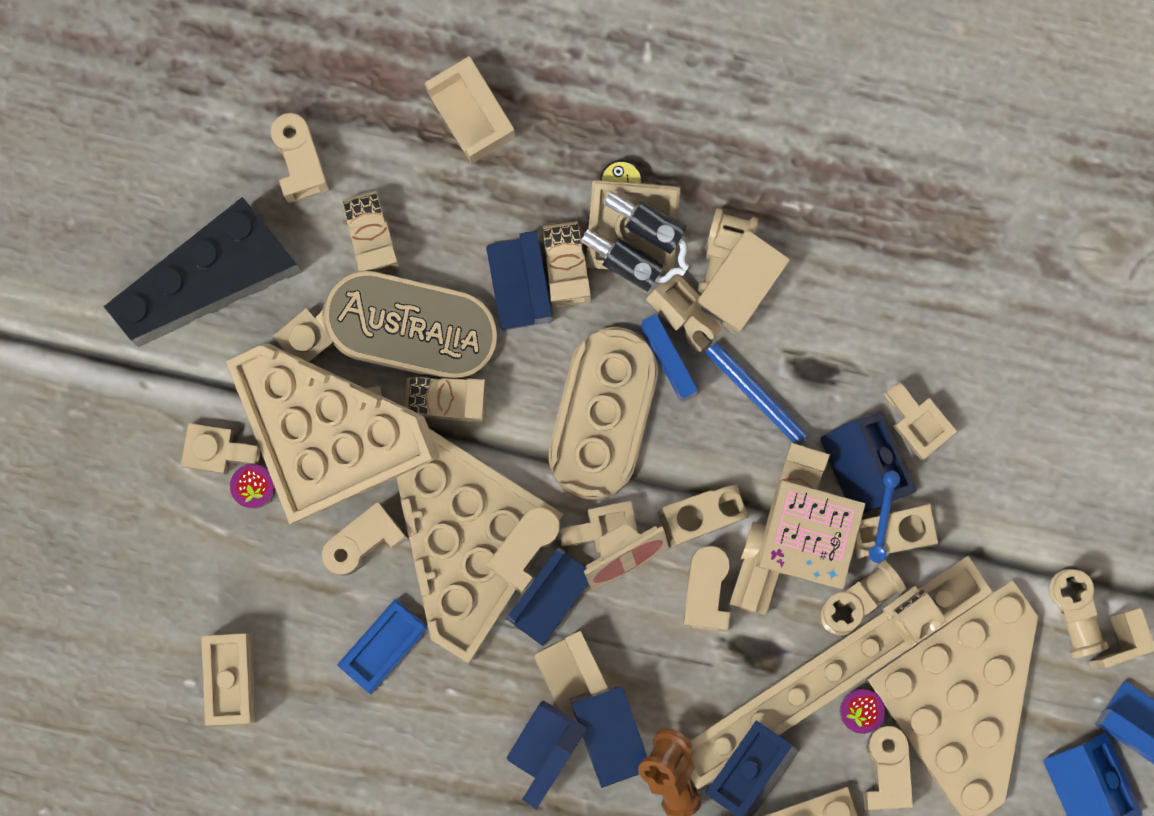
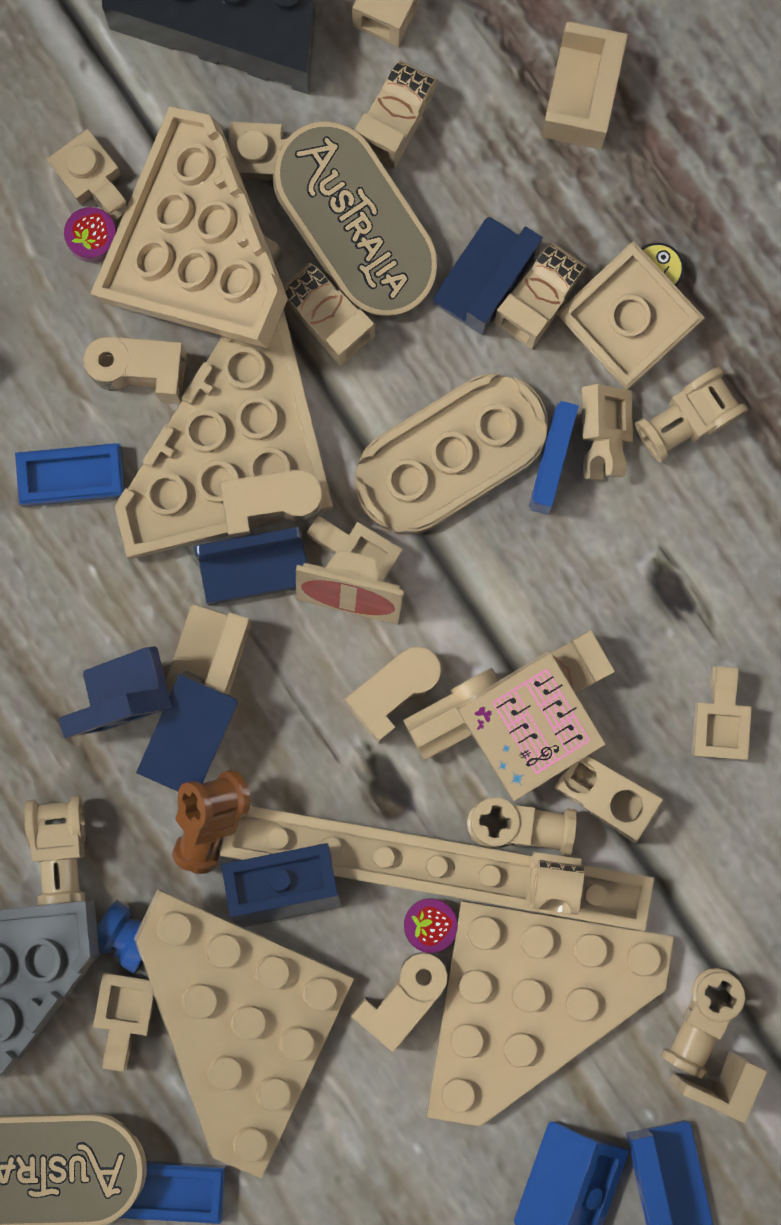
camera: 40 degrees right, 0 degrees up
black piece [580,191,689,292] -> none
tan leg [658,484,749,549] -> none
tan panel [698,231,790,334] -> none
blue bar [705,341,809,445] -> none
dark blue panel [820,411,917,514] -> none
blue hinge [869,471,900,563] -> none

